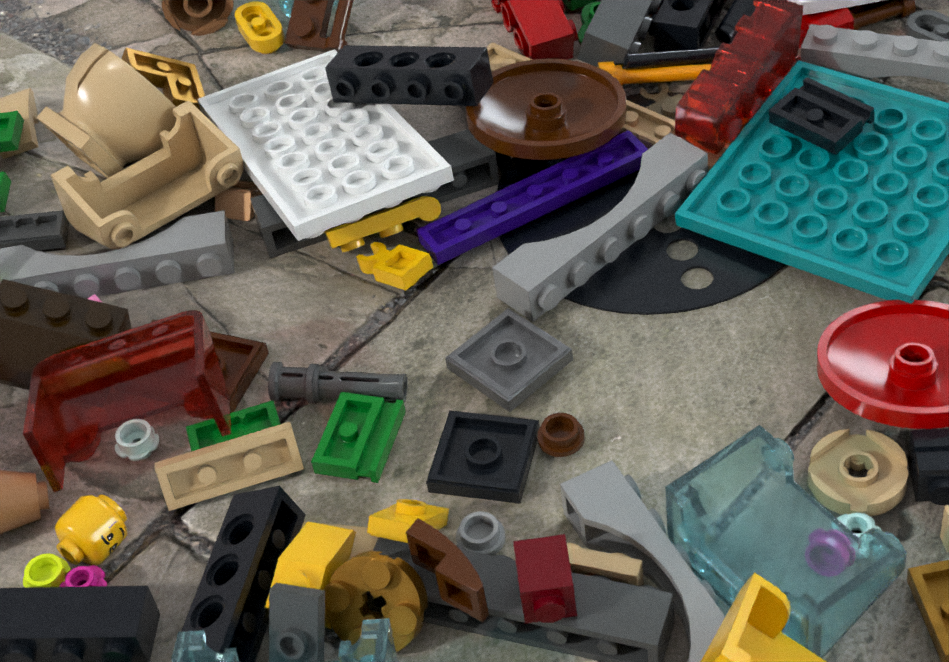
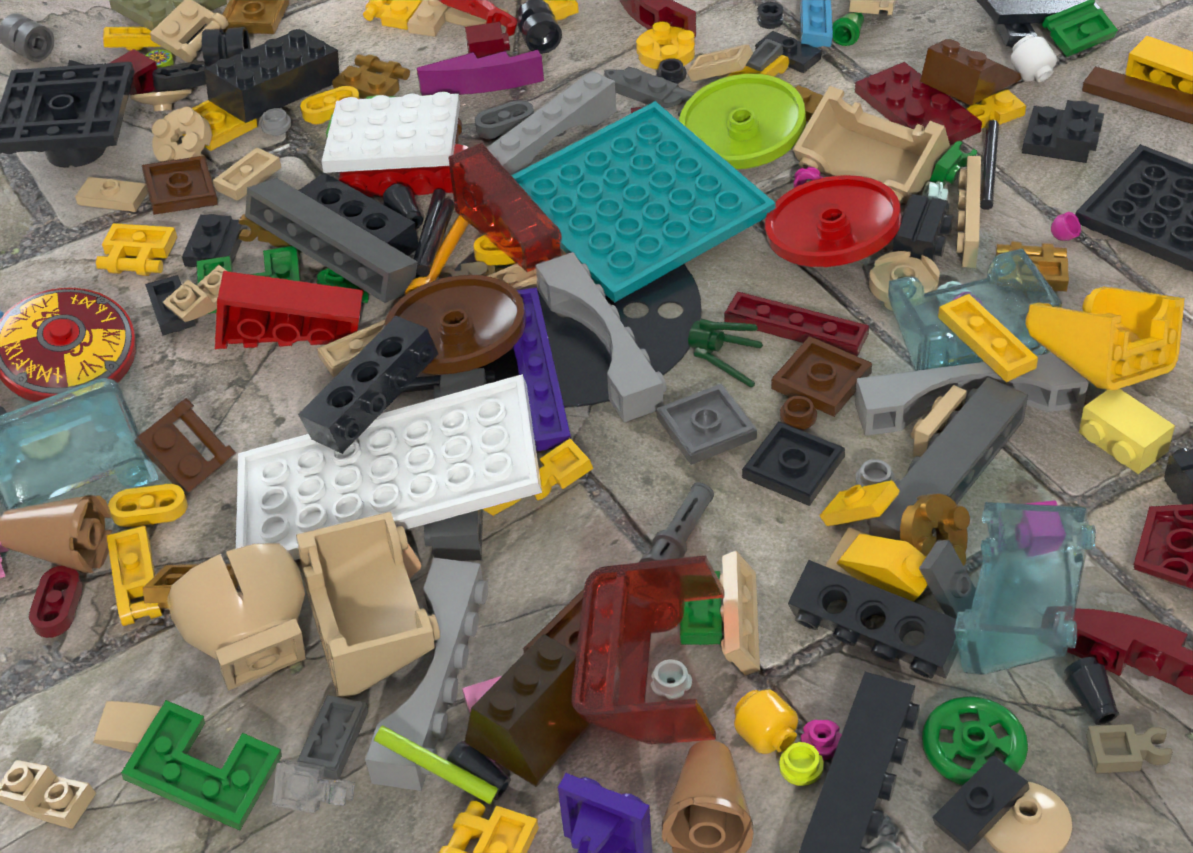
camera: 75 degrees left, 0 degrees up
green plate [311,392,406,483] -> none
reddish brown slope [406,518,489,622] -> none
dark red brick [513,534,577,624] -> none
black plate [769,77,874,155] -> none
none -> dark red plate [29,565,83,638]
none -> yellow plate [106,526,163,626]
none -> dark green plant [688,319,763,388]
none -> dark red tile [724,291,869,357]
none -> reddish brown plate [771,336,872,417]
none -> yellow plate [938,294,1038,382]

